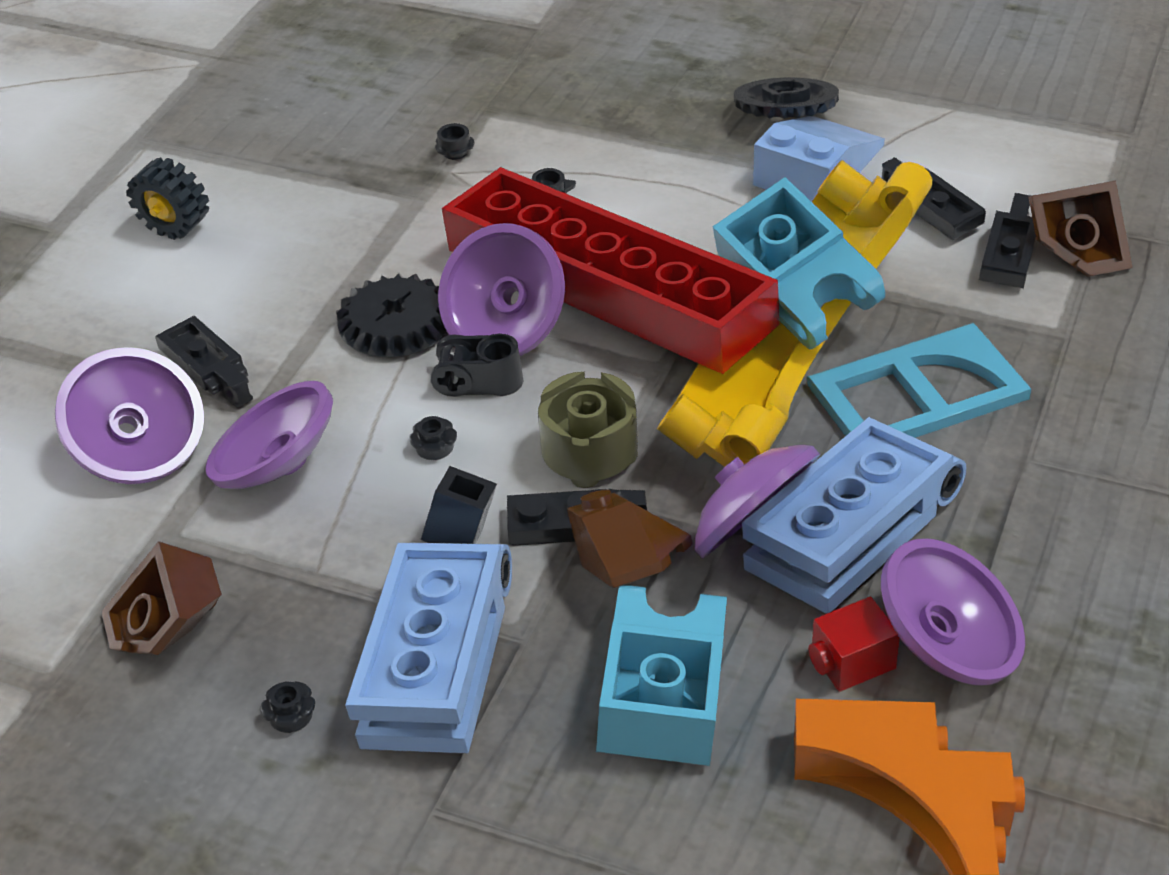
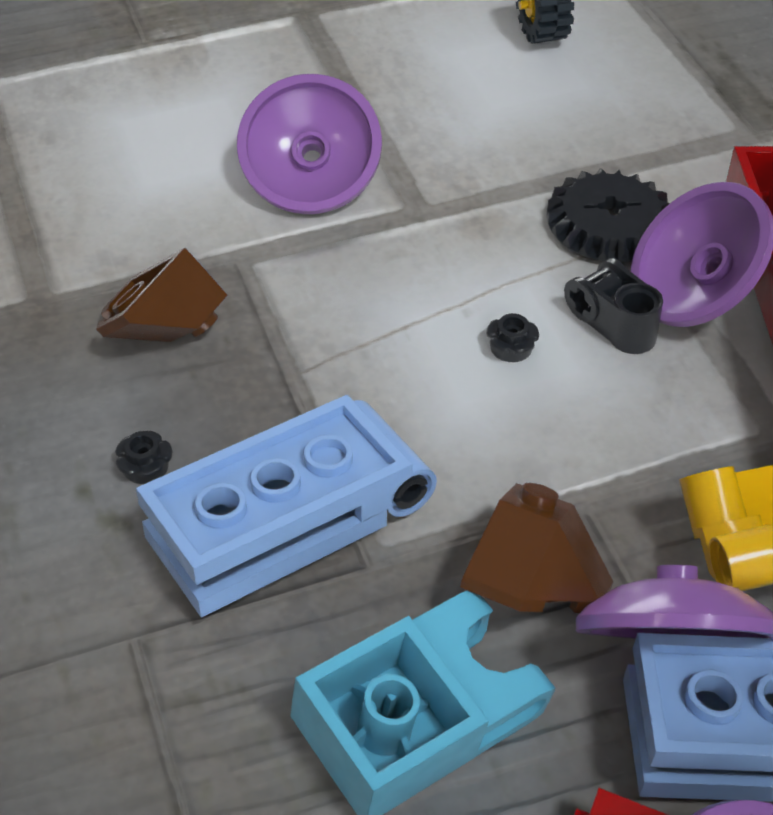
camera: 45 degrees right, 5 degrees up
black hinge [155,315,253,408] -> none
medium lavender dish [206,381,333,489] -> none
black brick [421,466,497,544] -> none
black hinge [507,489,647,546] -> none
olive brick [538,371,638,488] -> none

